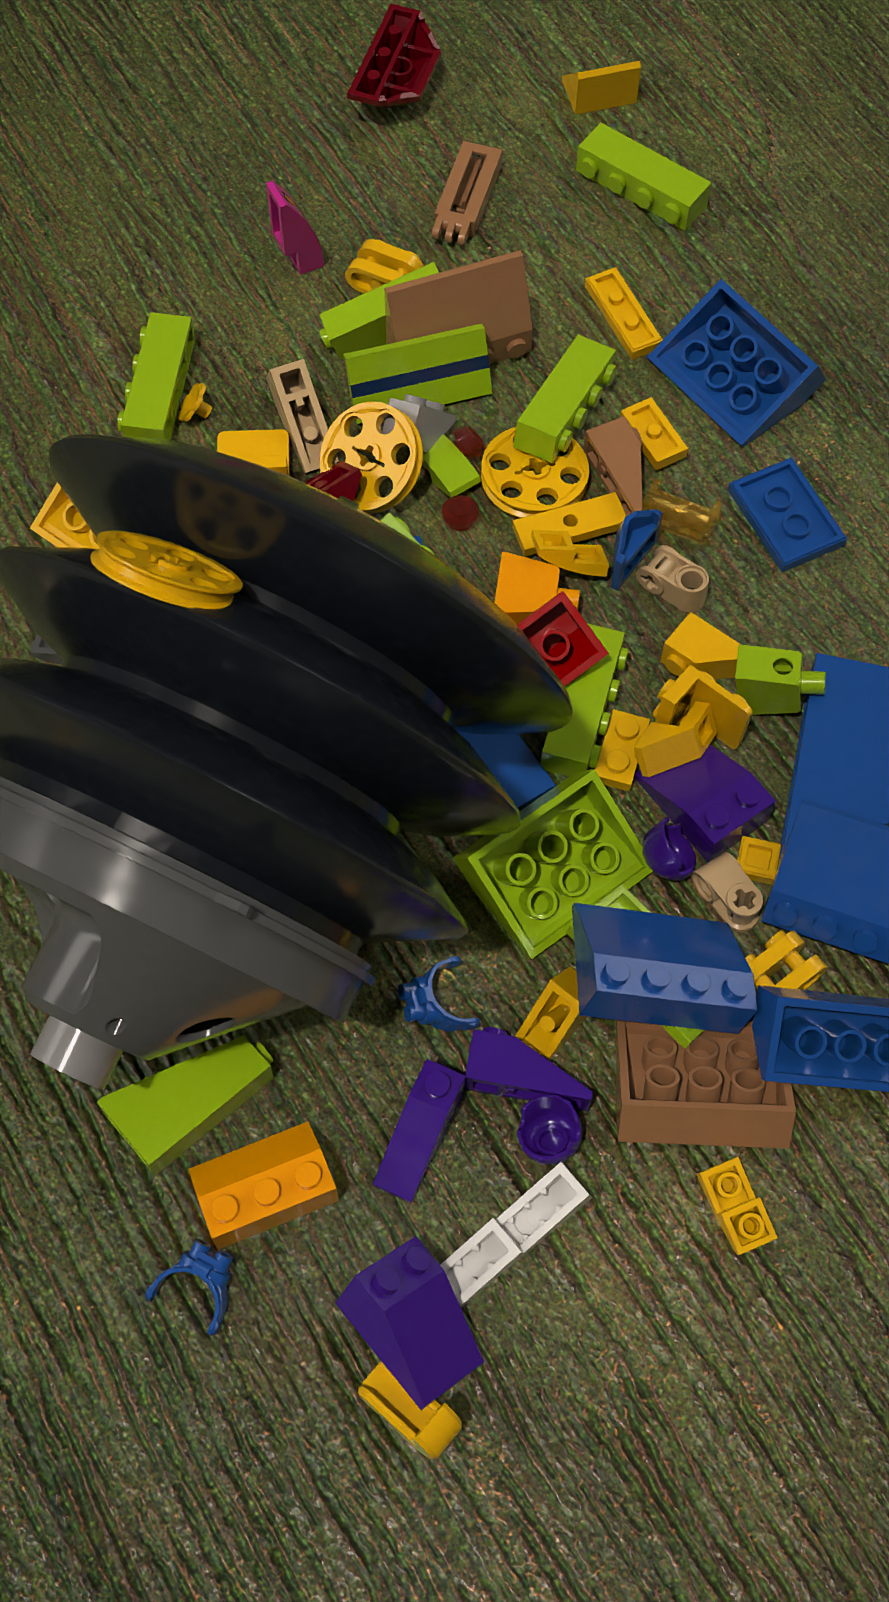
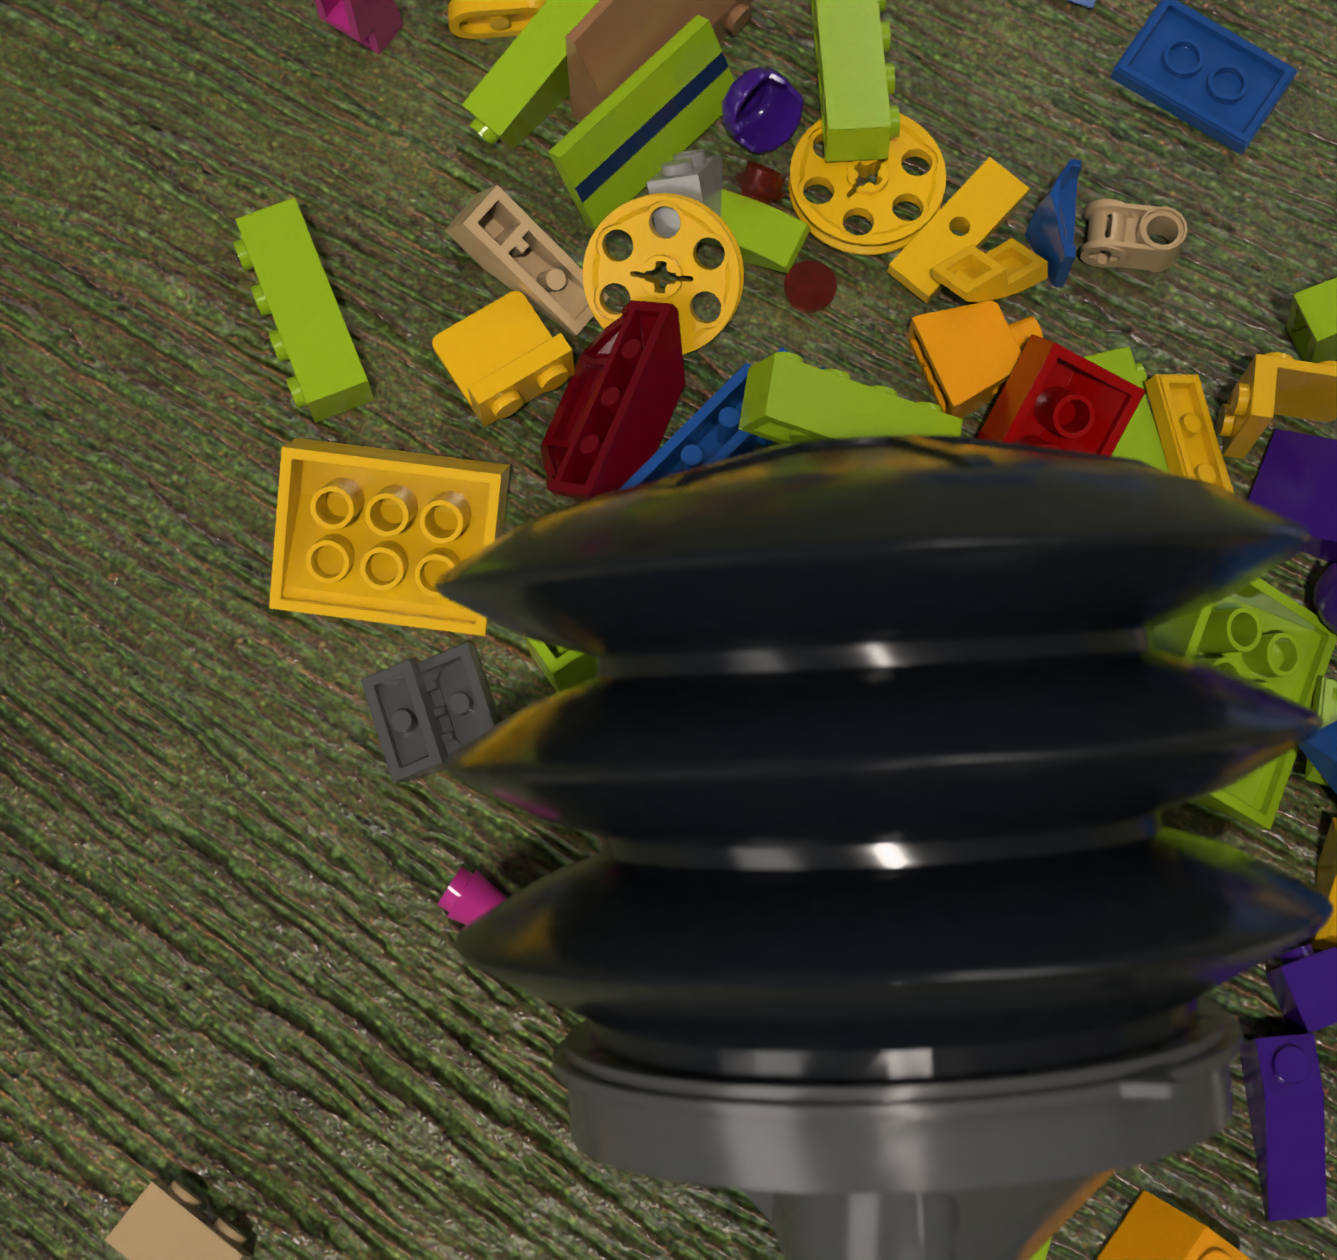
camera: 30 degrees left, 10 degrees up
yellow wedge [90,531,243,609] -> none
yellow plant [177,383,212,422] -> none
medium nougat slope [584,416,642,516] -> none
yellow plate [620,397,688,470] -> none
yellow slope [634,701,717,777] -> none
clear yellow hinge [642,478,723,547] -> none
yellow slope [660,612,741,679] -> none
none -> dark purple hair [722,67,804,153]
none -> yellow tile [1144,374,1232,492]

